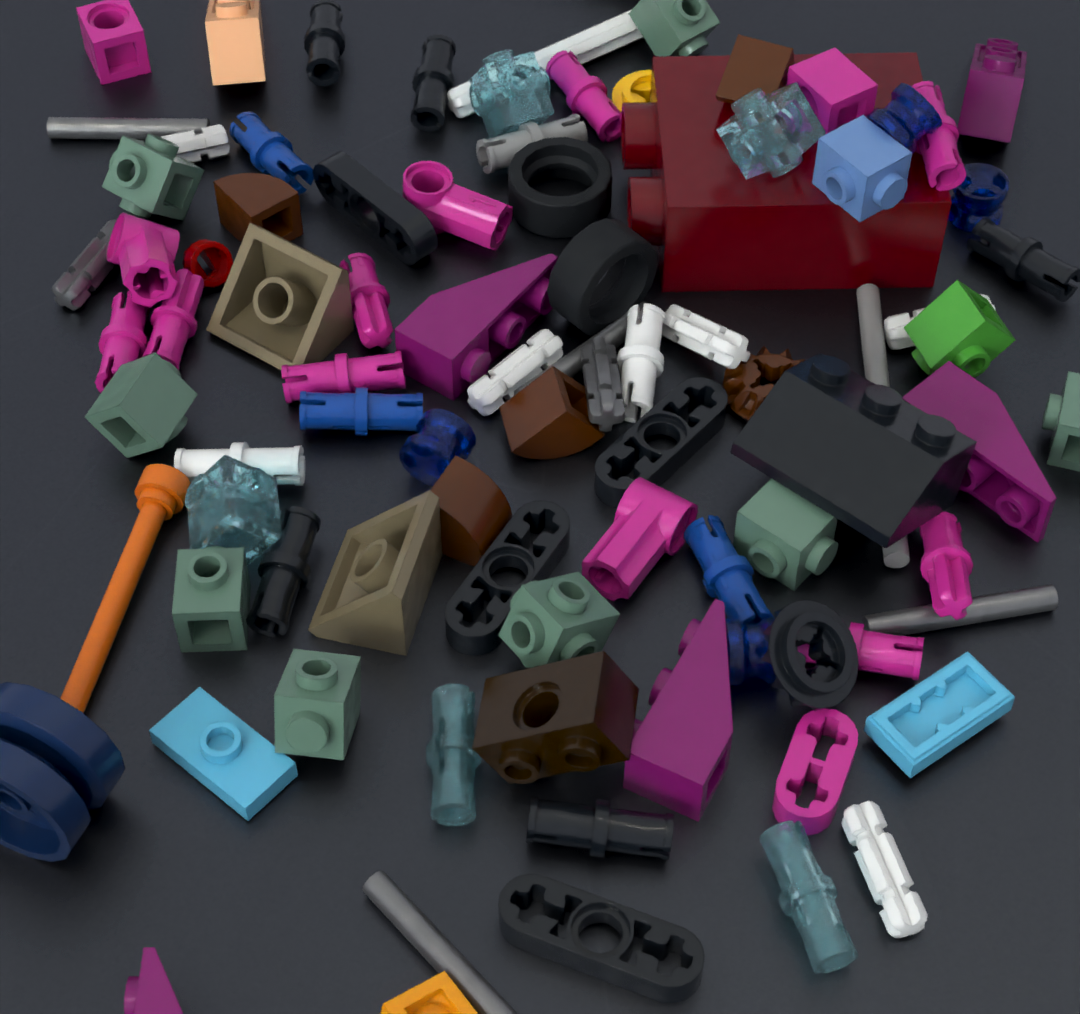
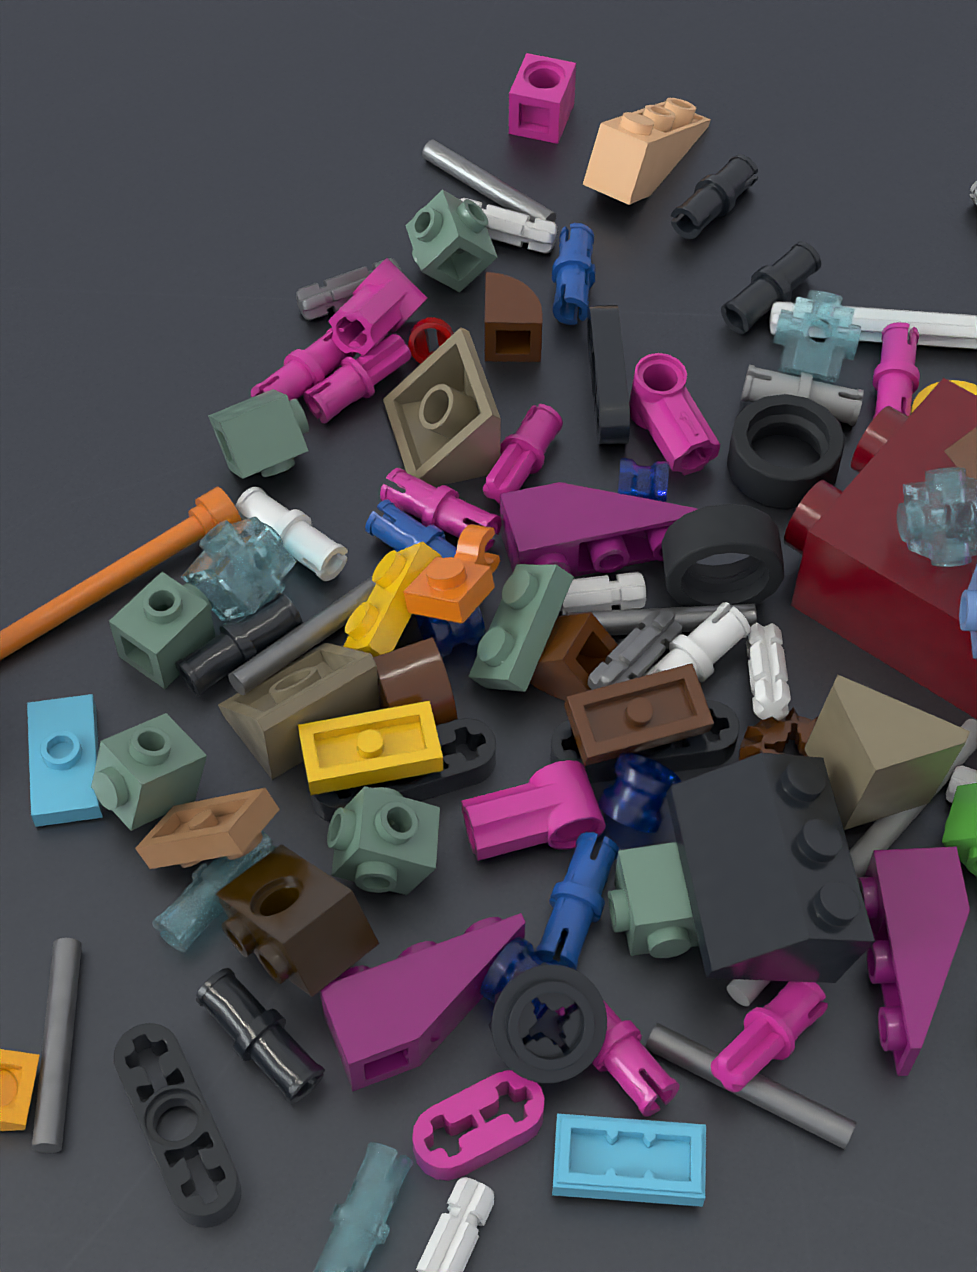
camera: 40 degrees right, 5 degrees up
none -> medium nougat plate [135,788,280,869]
none -> flat silver bar [228,576,376,695]
none -> yellow plate [298,701,443,795]
none -> yellow plate [343,541,442,657]
none -> orange plate [403,524,500,624]
none -> sand green plate [468,564,574,692]
none -> reddish brown plate [564,663,714,766]
none -> clear blue wheel [598,753,681,833]
none -> clear blue wheel [617,458,669,502]
none -> dark tan slope [804,674,970,830]

